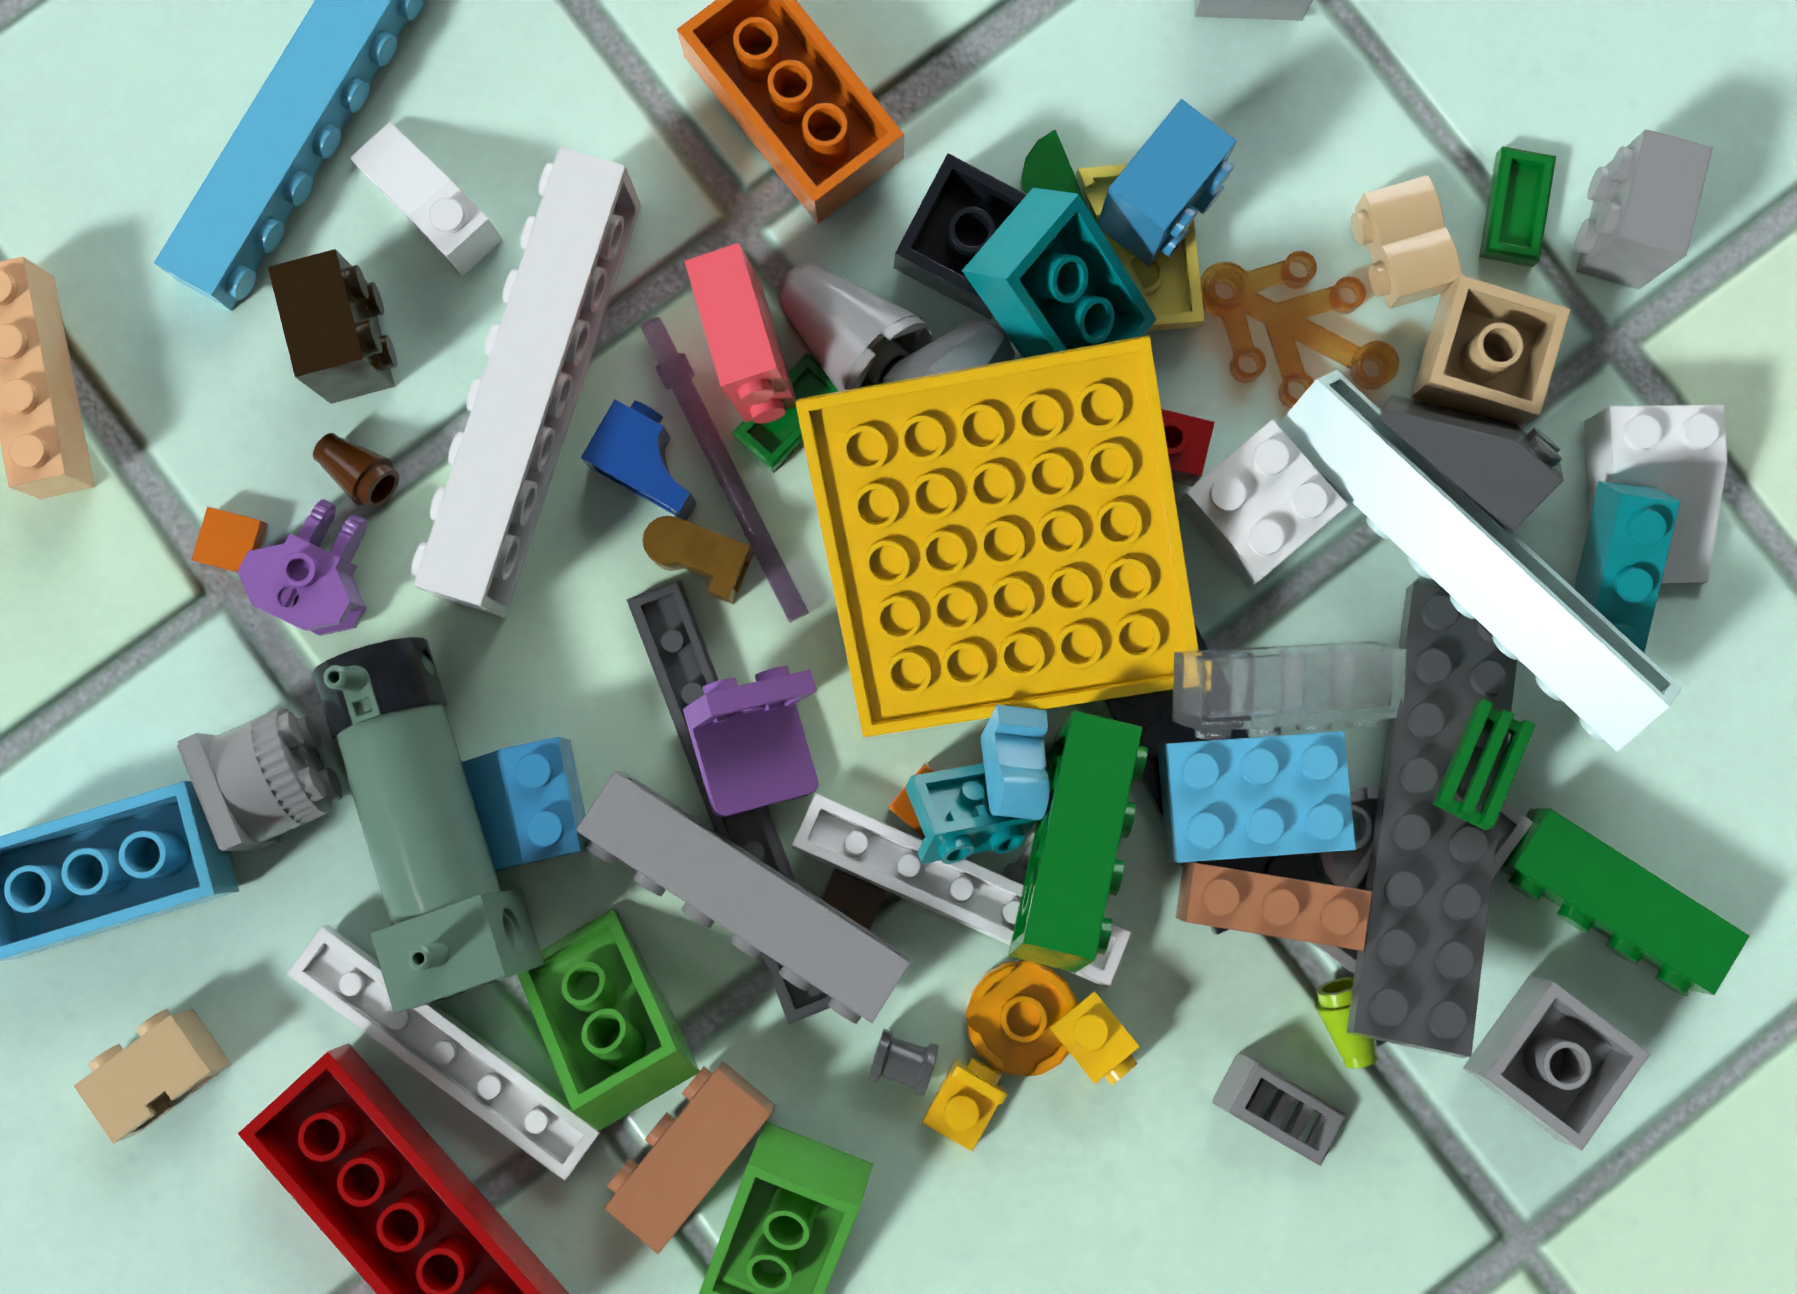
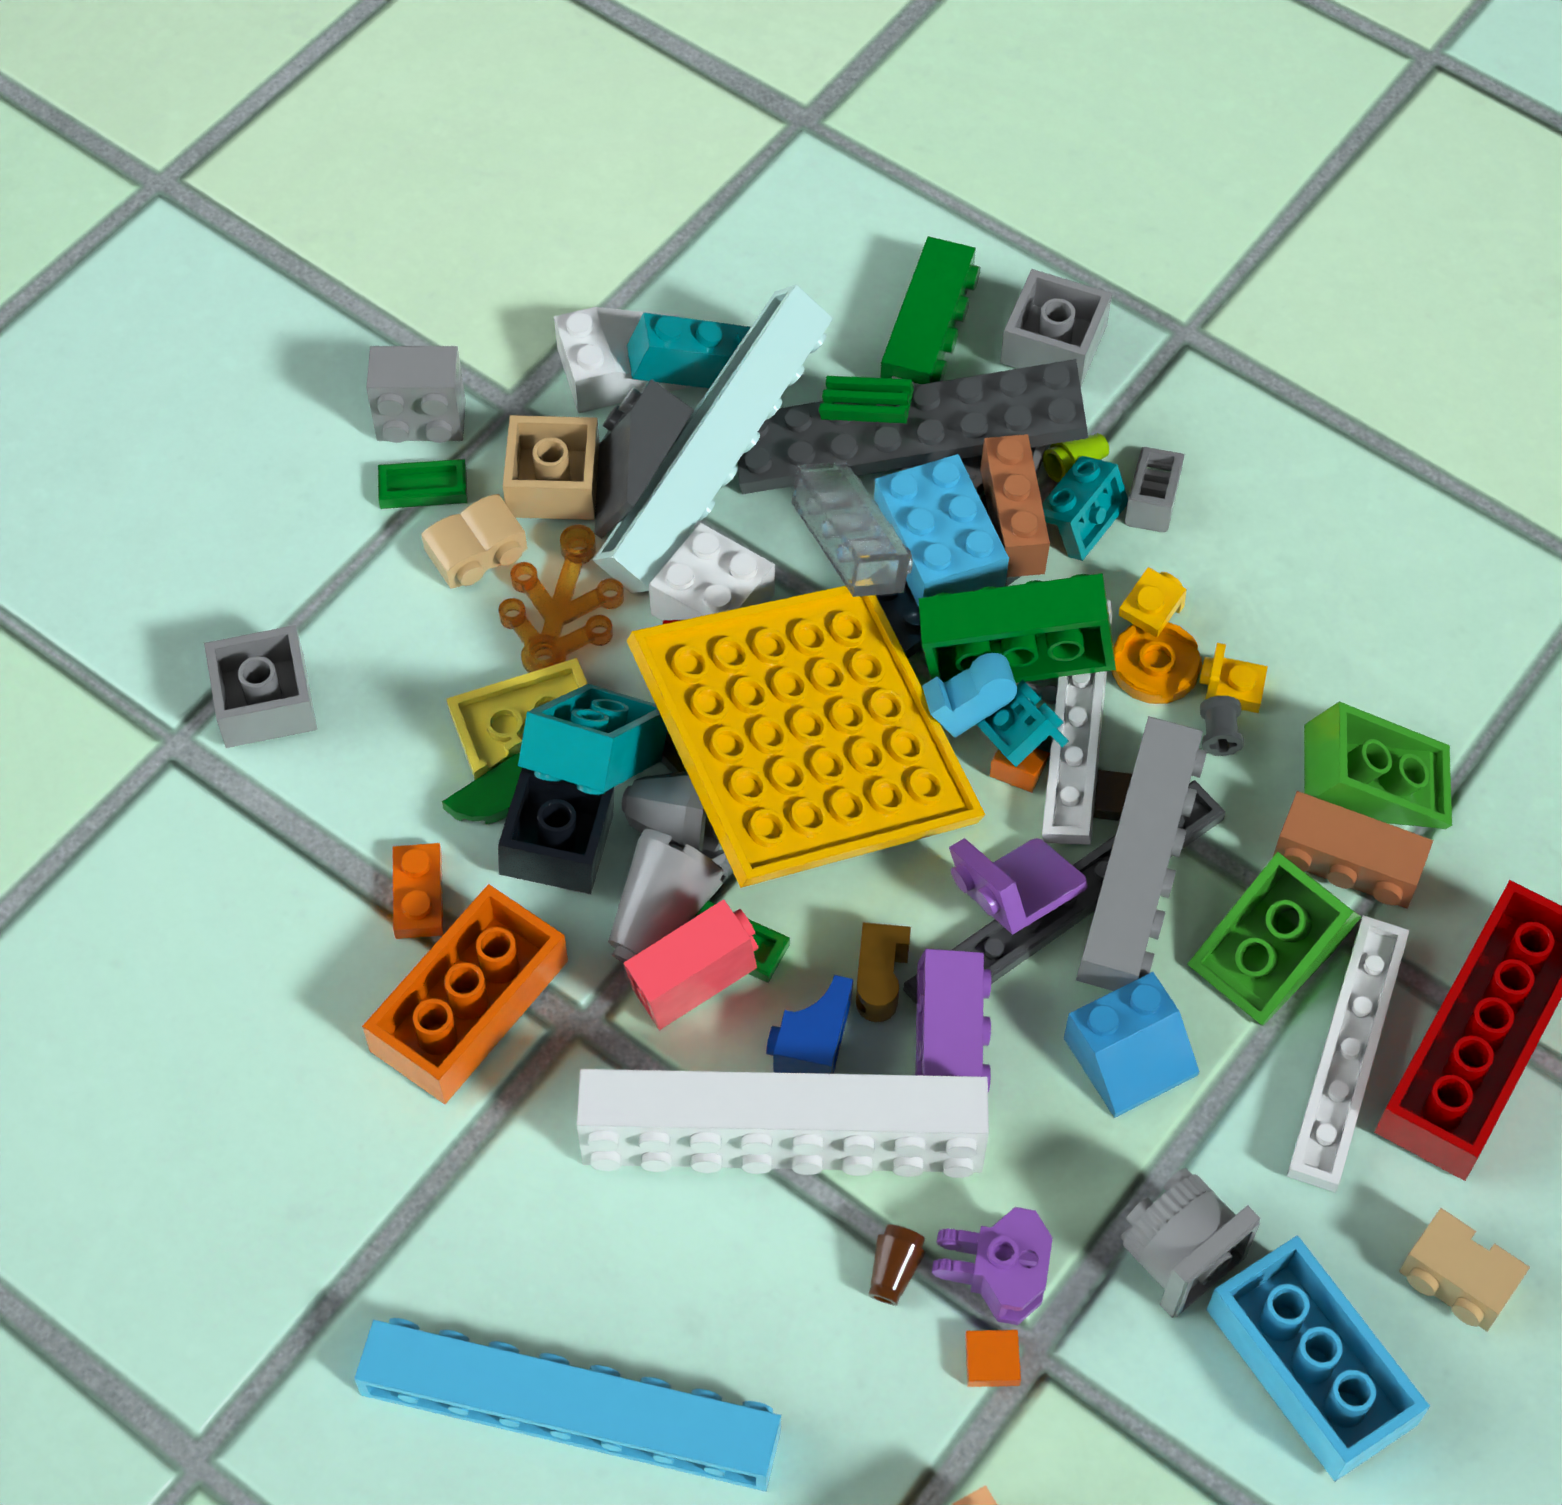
camera: 105 degrees left, 25 degrees down
dark brown brick [268,249,398,404] -> none
sand green piece [312,637,544,1014] -> none
white slope [350,122,503,277] -> none
bar [641,317,809,623] -> none
dark azure brick [1097,99,1237,266] -> none
none -> orange plate [392,843,443,939]
none -> medium lavender brick [915,949,991,1092]
none -> teal bracket [1042,456,1128,561]

